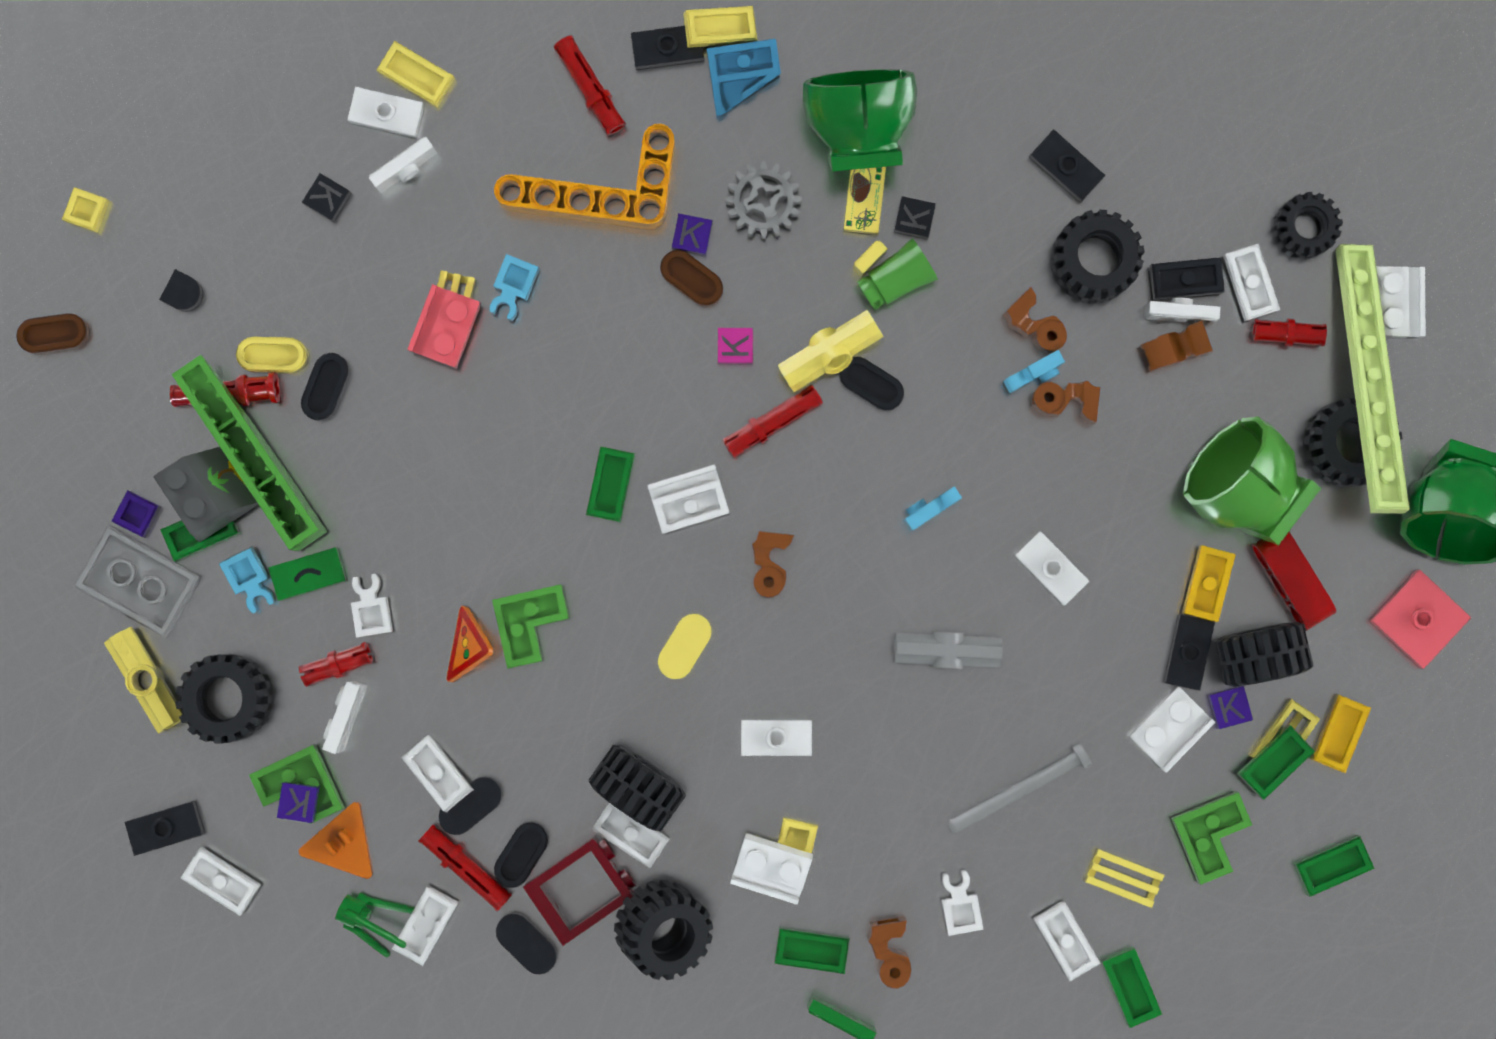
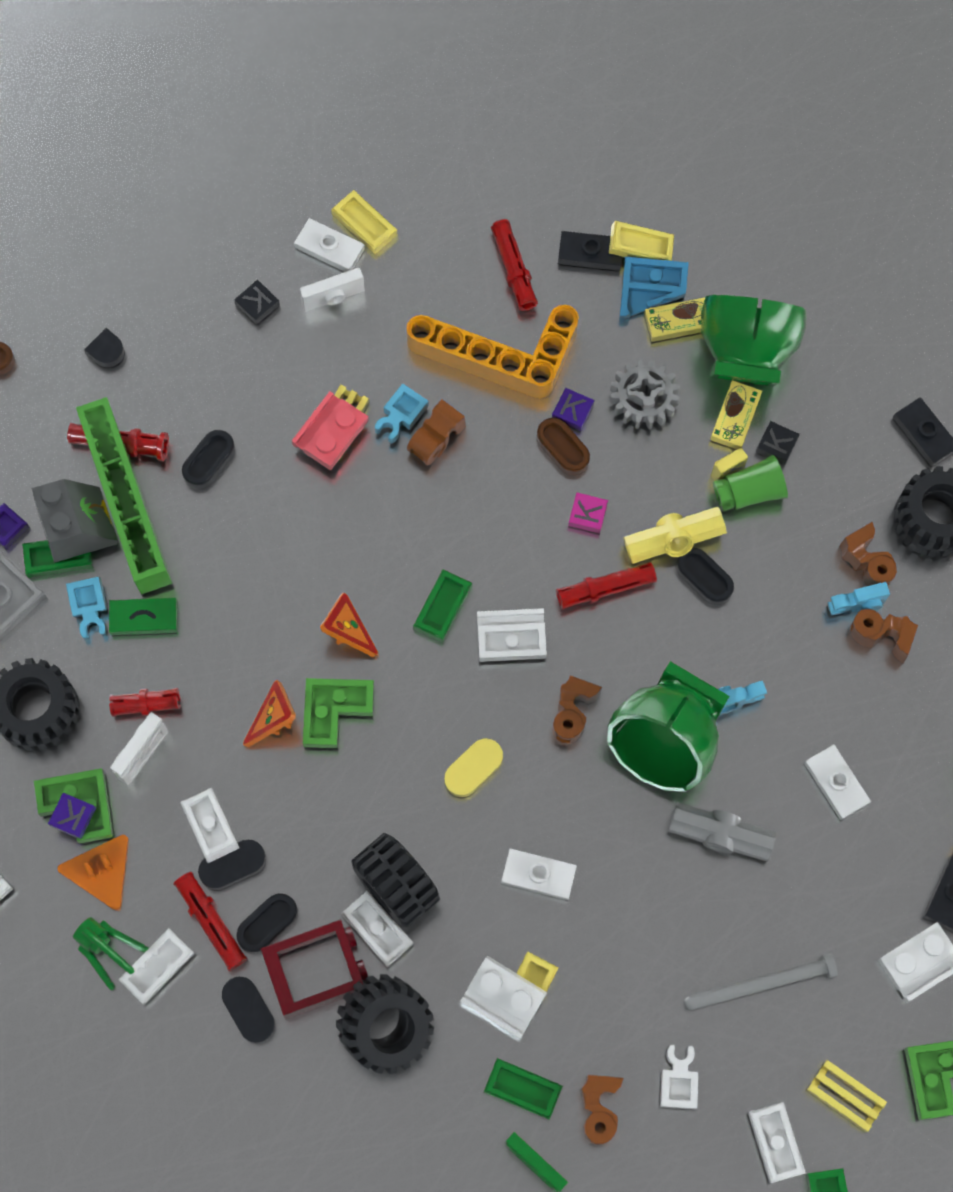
camera: 15 degrees right, 15 degrees down
light yellow tile [62,187,110,233] -> none
light yellow tile [236,337,308,374] -> none
white plate [351,574,393,638] -> none
none -> piece [320,593,378,657]
none -> dark orange leg [407,399,466,466]
none -> green plate [607,661,730,792]
none -> light yellow tile [644,298,705,342]

